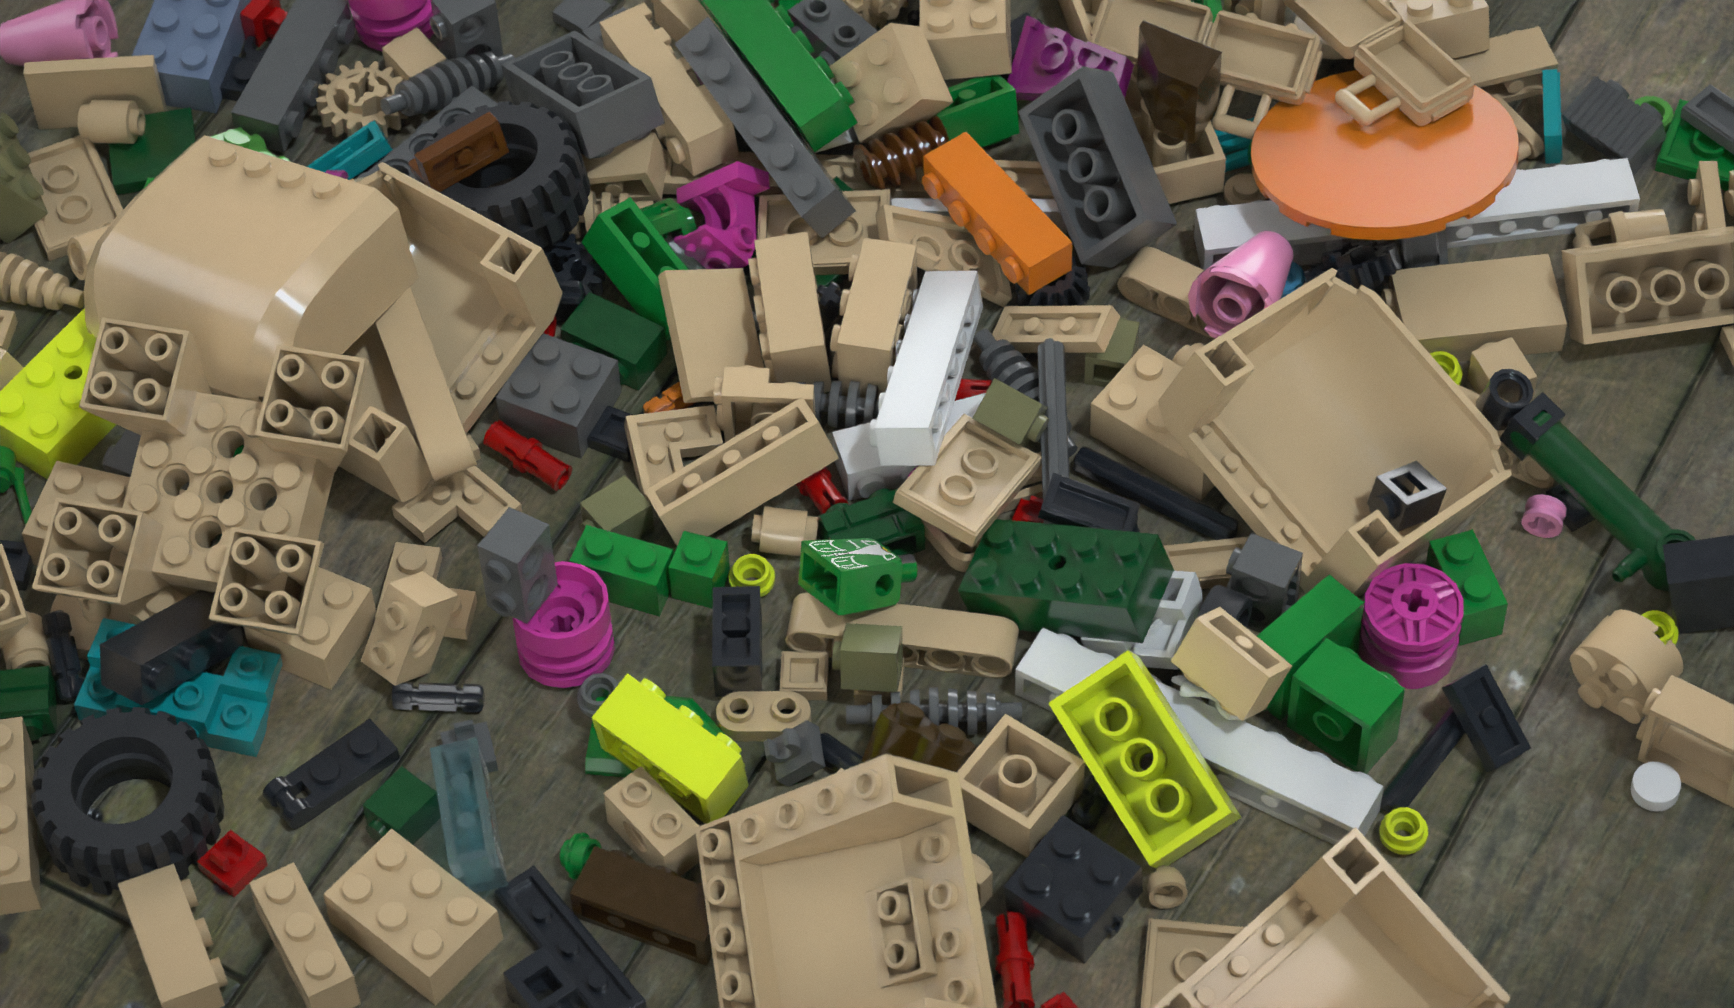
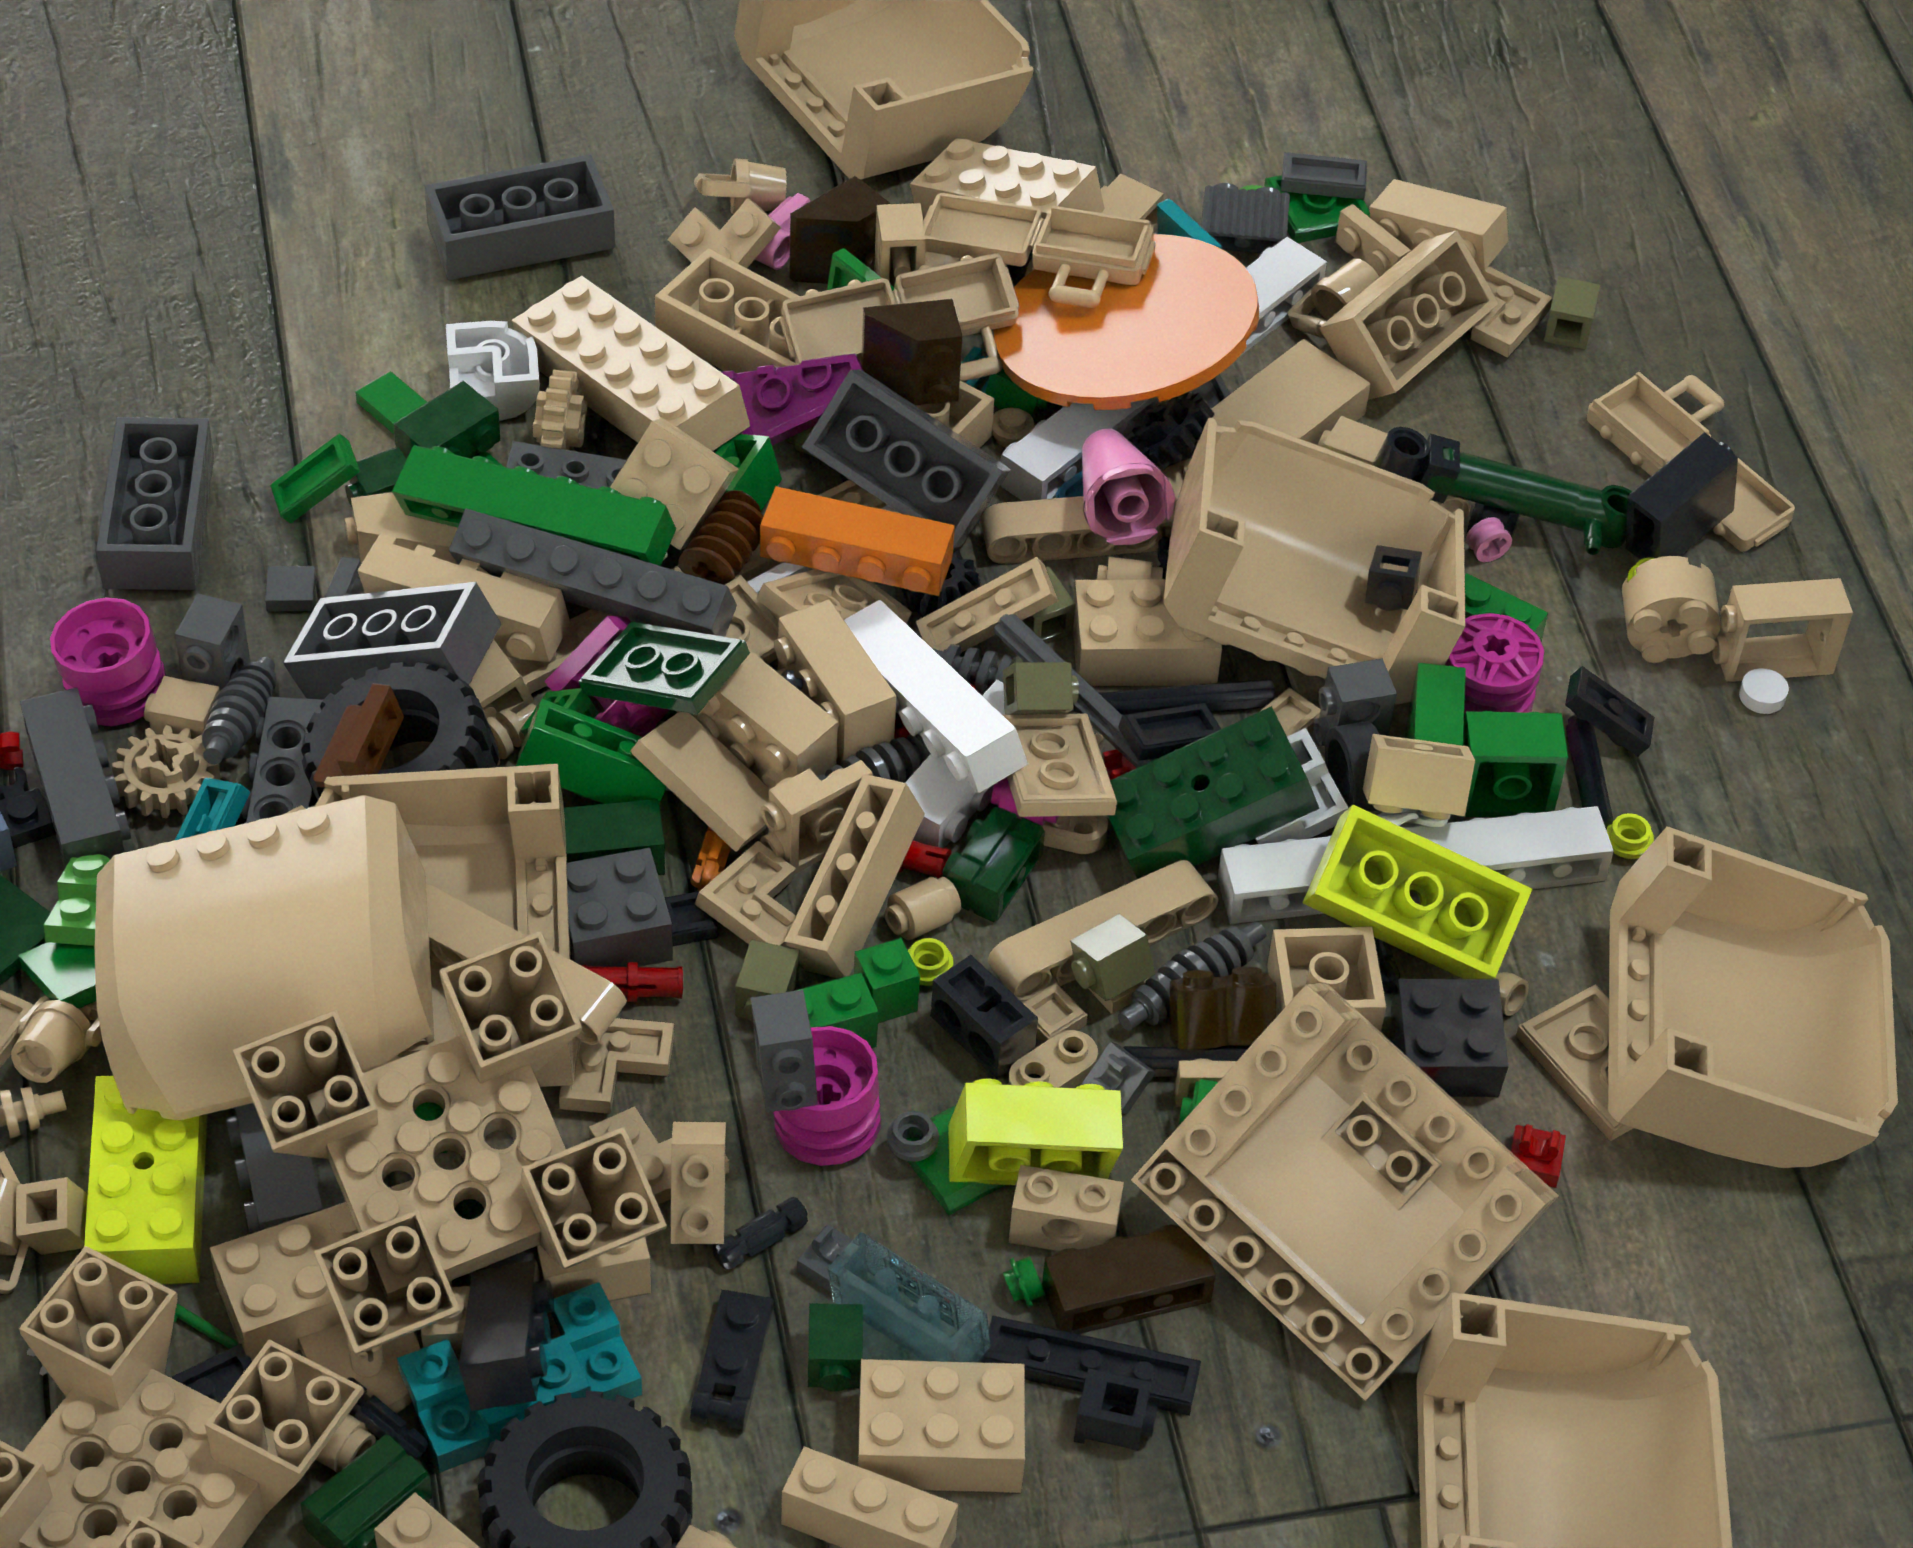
camera: 45 degrees left, 5 degrees down
red tile [197,829,268,897] -> none
green torso [798,538,918,616] -> none
none -> dark green tile [578,621,750,715]

